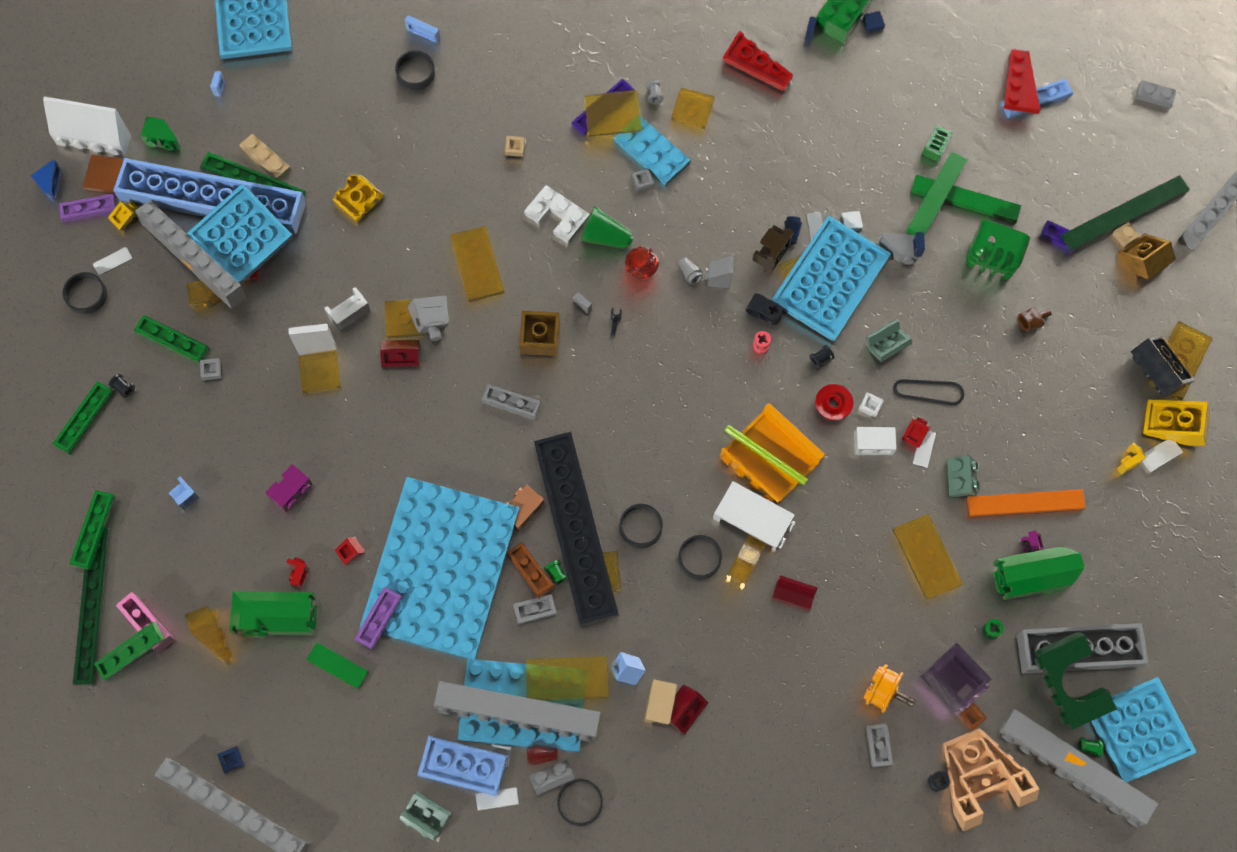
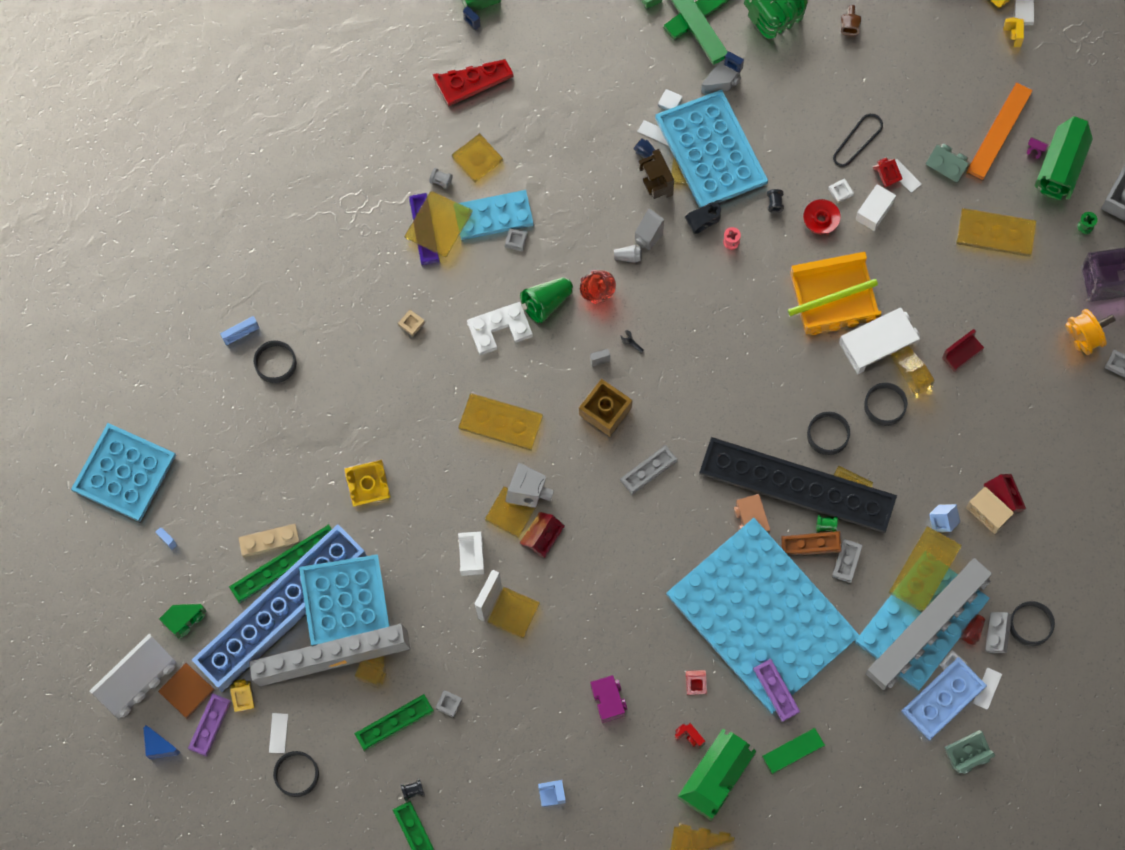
camera: 50 degrees left, 0 degrees up
sand green bracket [866,319,912,362] -> none

